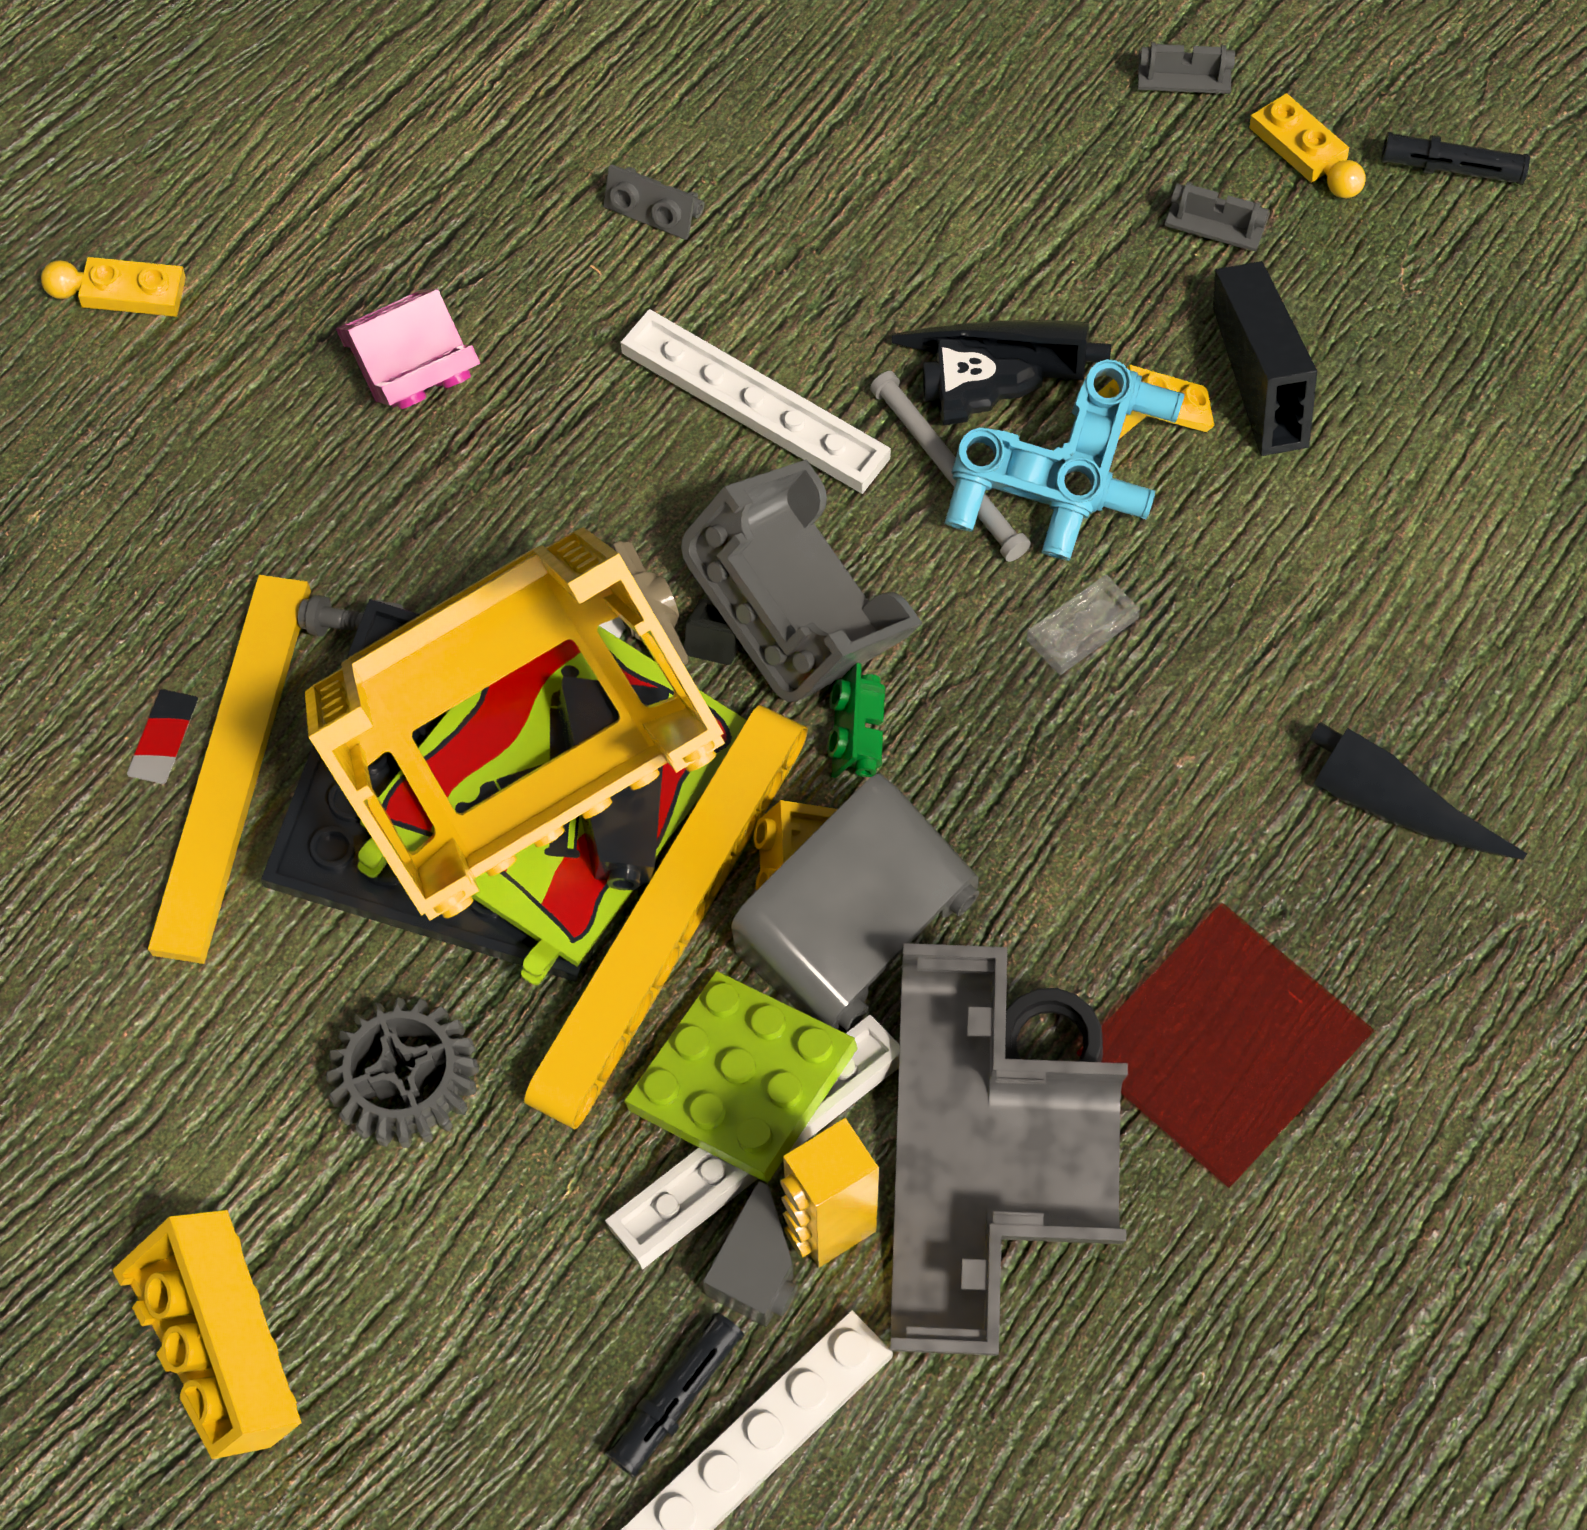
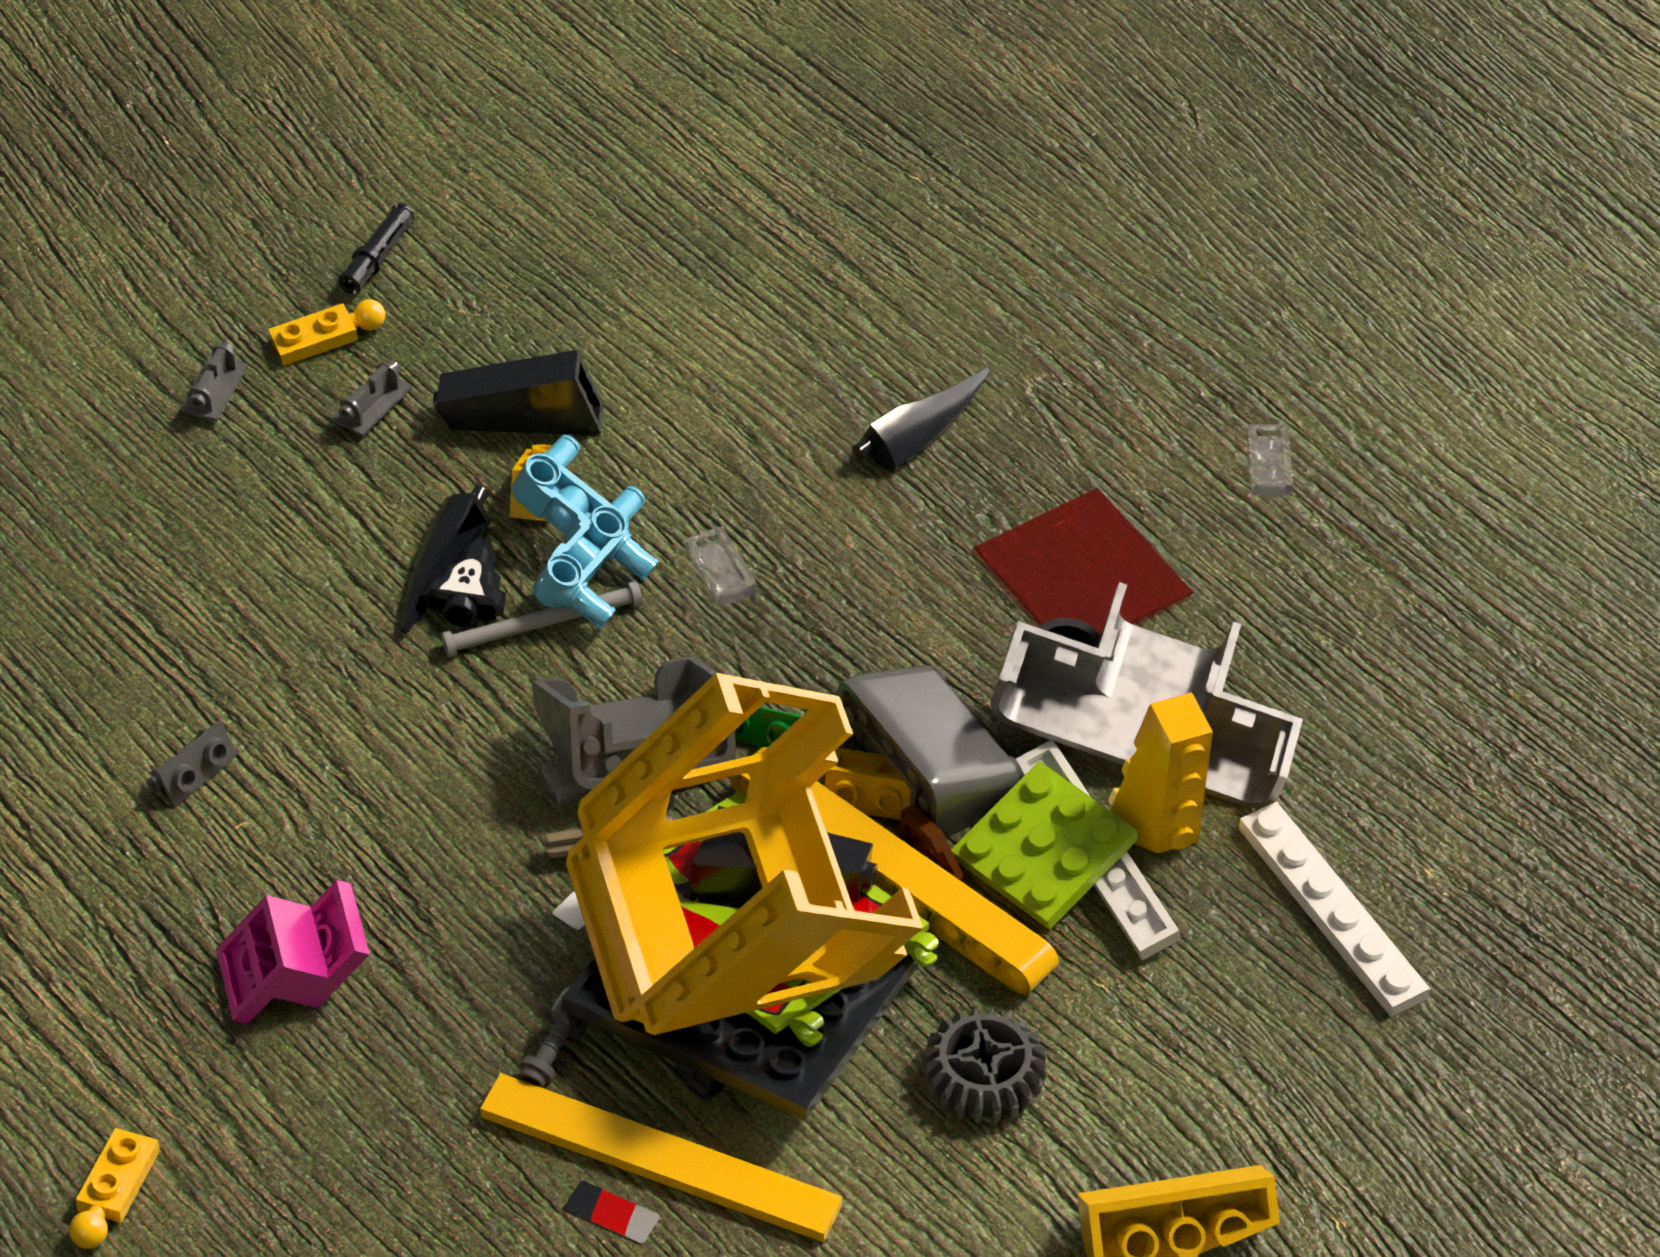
camera: 80 degrees left, 15 degrees down
black pin [605,1312,745,1478] -> none
white plate [621,309,891,494] -> none
dark grey slope [703,1181,798,1327] -> none
none -> reddish brown tile [900,803,965,882]
none -> clear plate [1246,424,1293,496]

